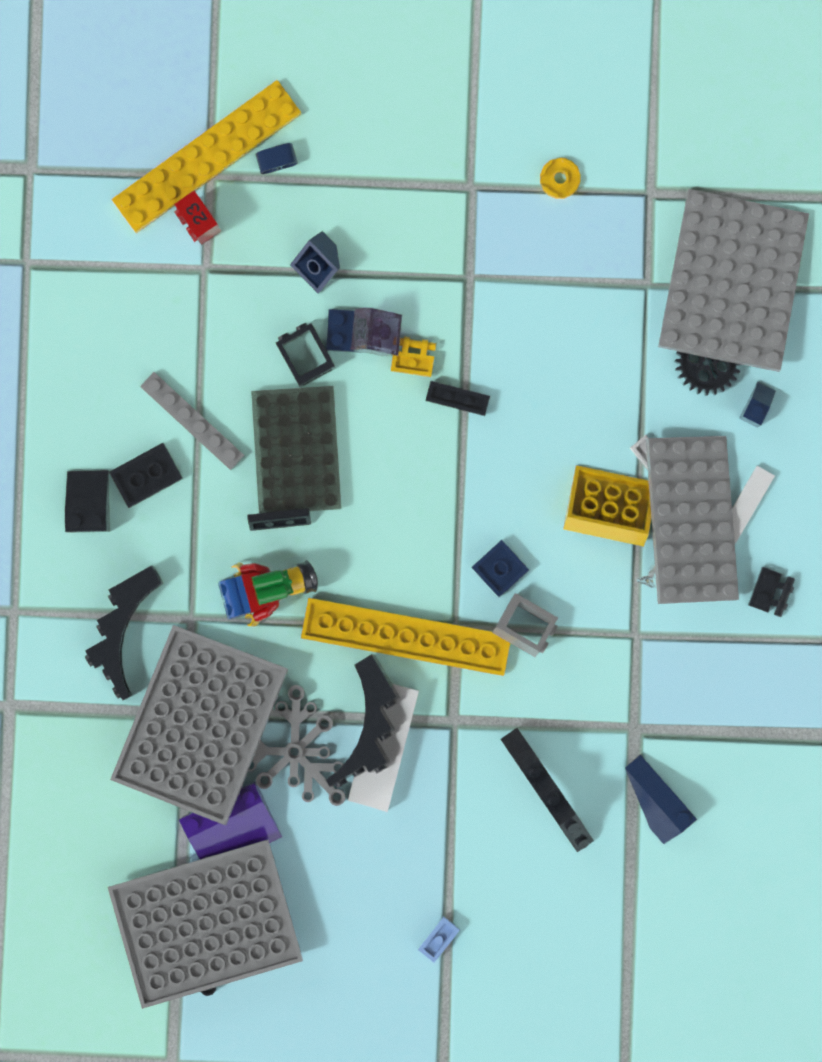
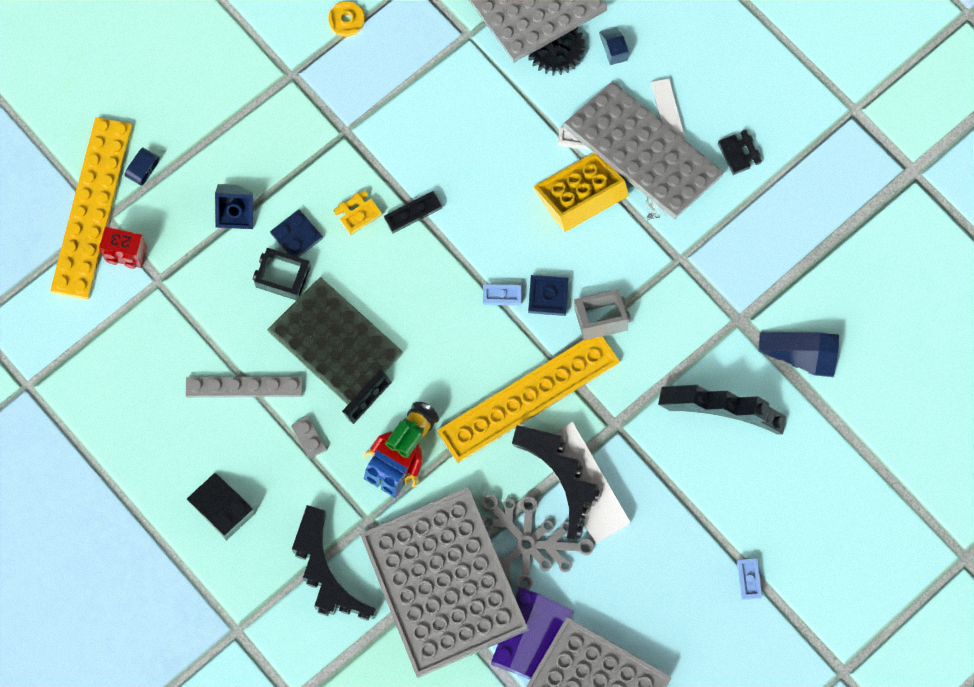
camera: 45 degrees left, 15 degrees down
black plate [109,443,183,508] -> none
brick [351,308,402,356] -> none
none -> light grey plate [291,416,327,460]
none -> light blue plate [483,284,521,306]

